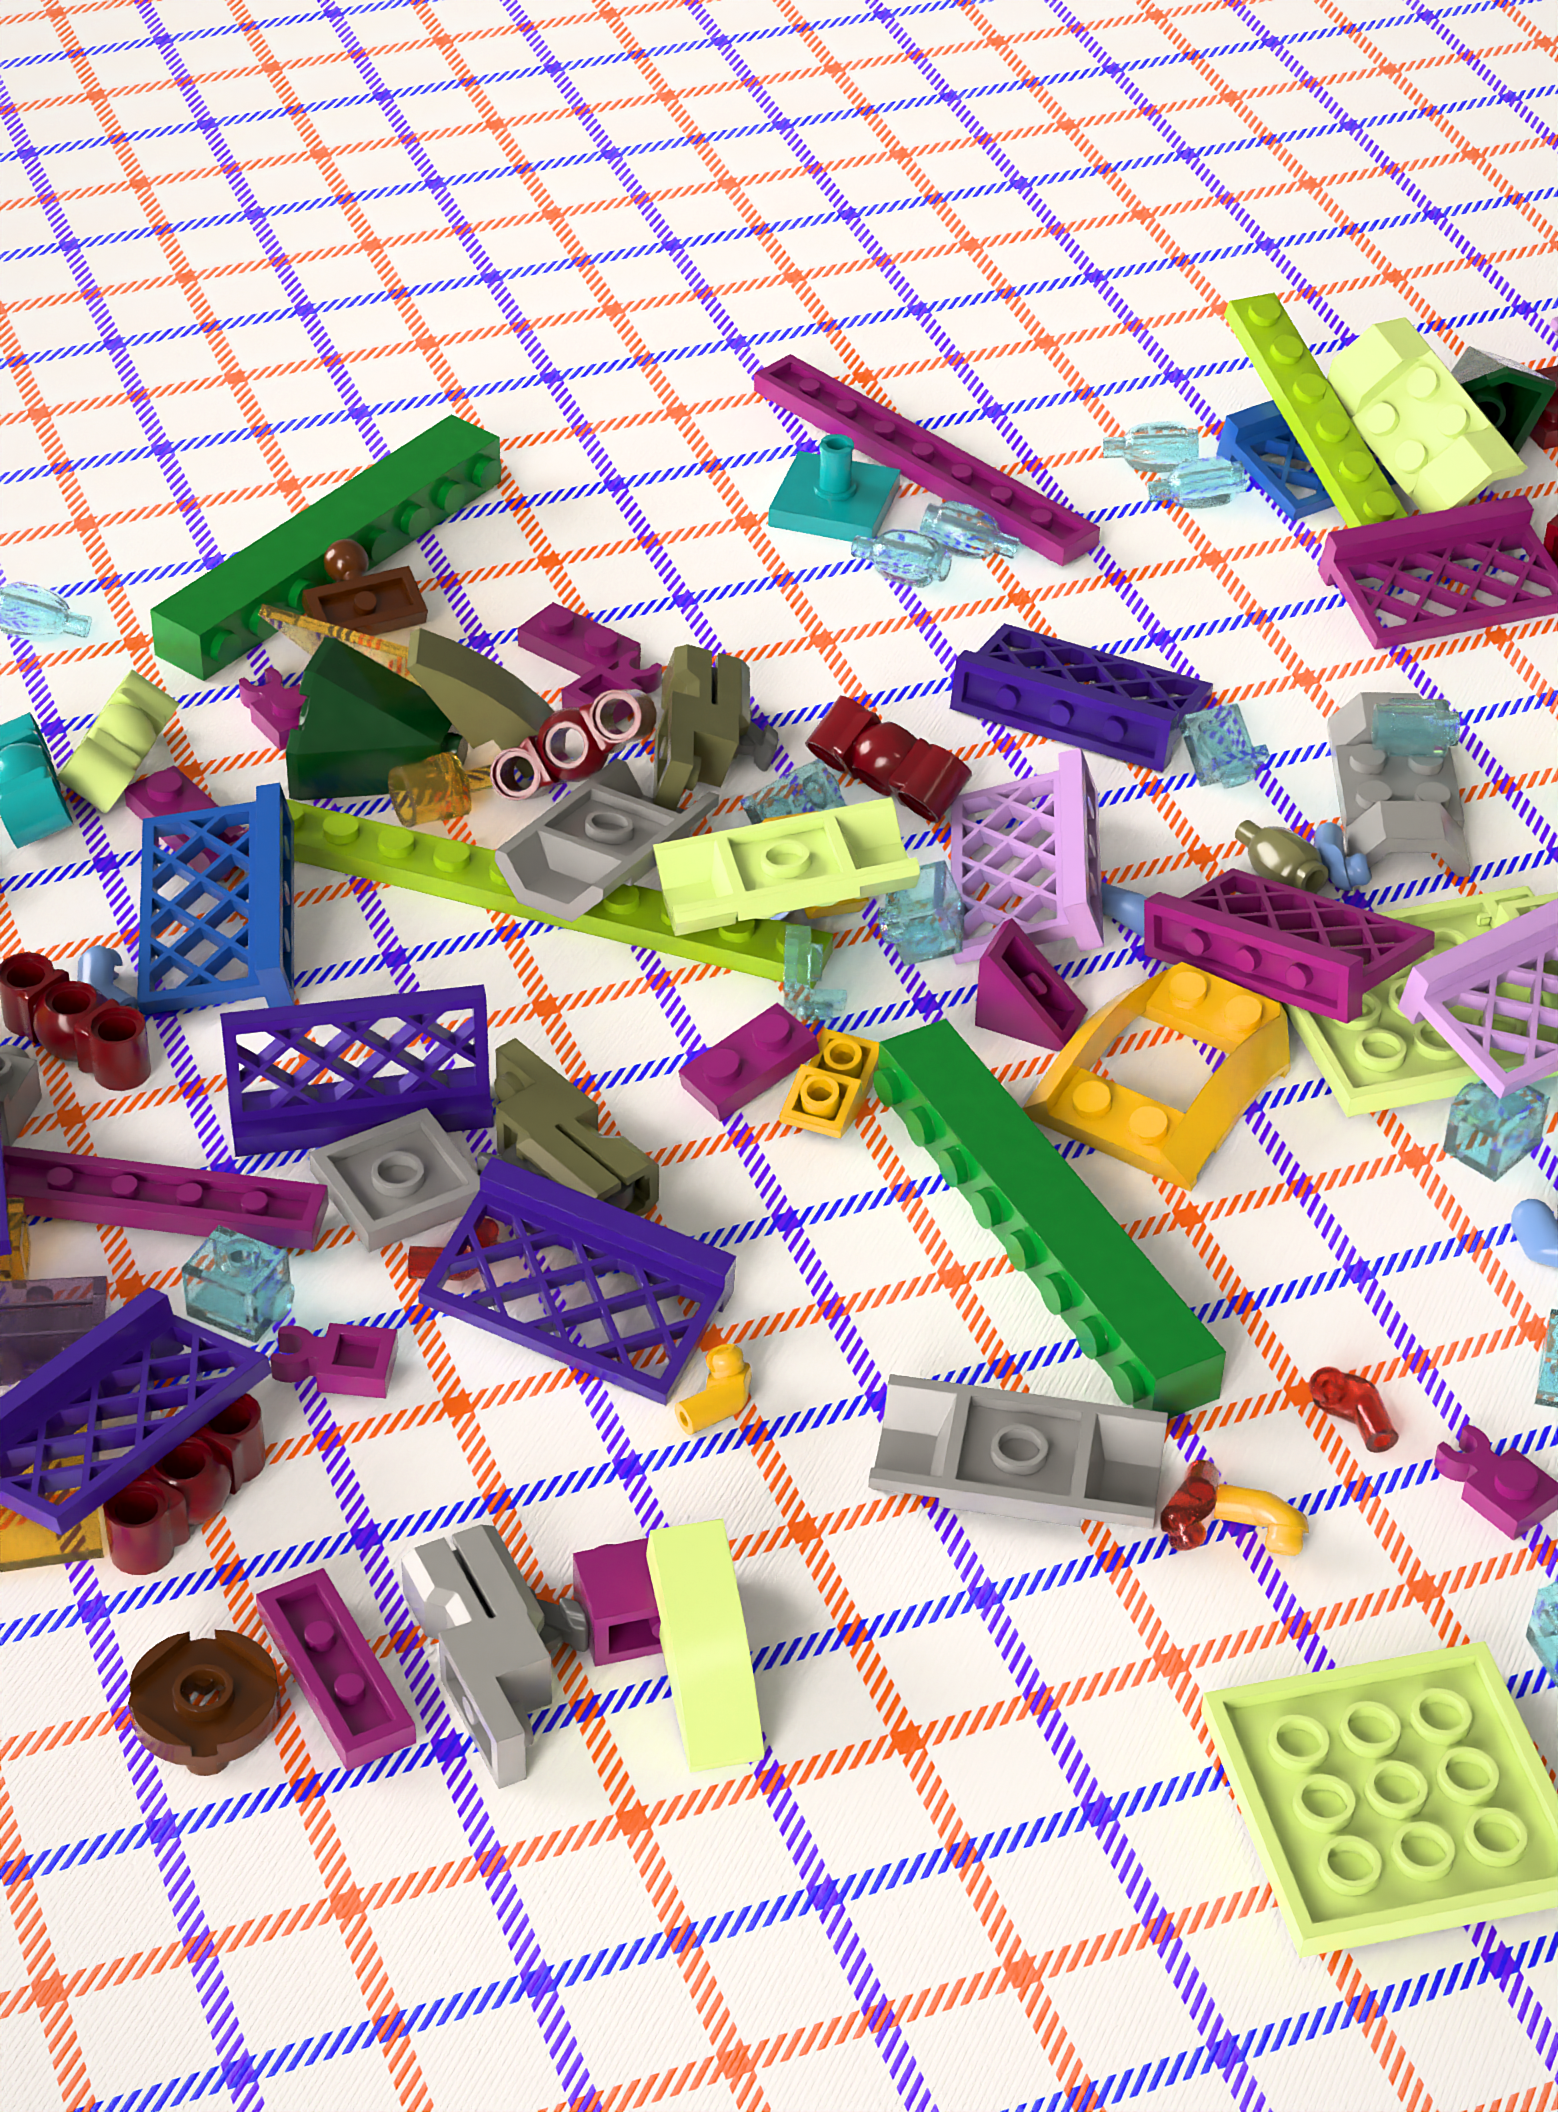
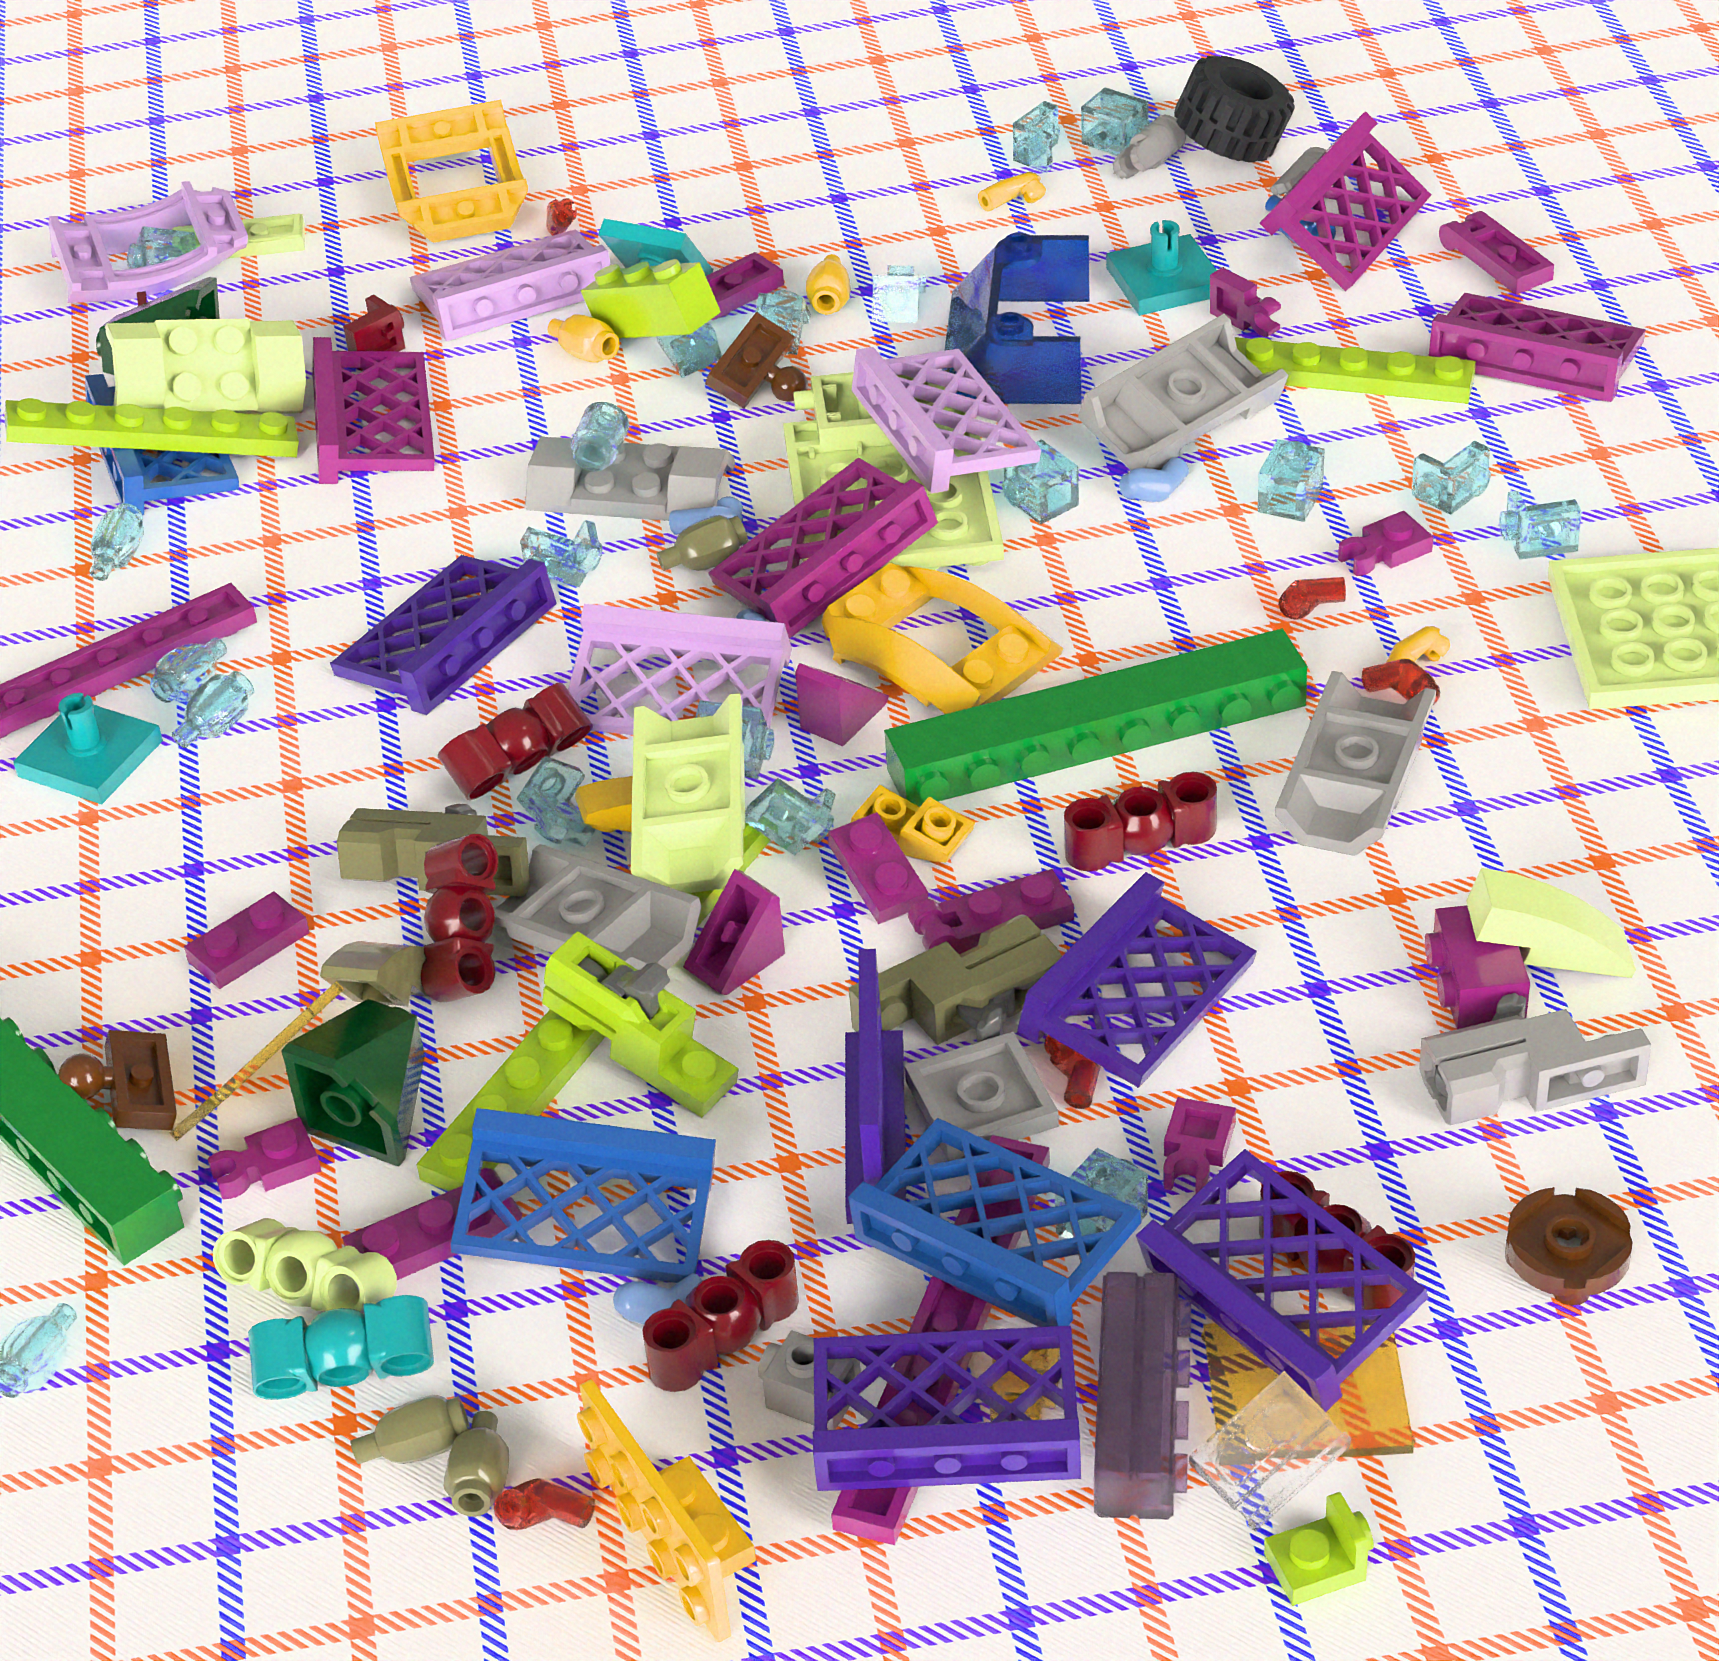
camera: 75 degrees left, 0 degrees up
magenta plate [256,1568,417,1771] -> none
clear yellow piece [388,752,493,828] -> none
magenta plate [561,650,662,724] -> none
yellow arm [675,1344,752,1435] -> none
clear light blue plant [1147,456,1246,509] -> none
none -> lime plate [542,931,739,1118]
none -> magenta slope [683,869,785,995]
none -> blue fence [848,1118,1142,1327]
none -> magenta plate [908,869,1074,954]
none -> dark red piece [1064,771,1217,872]

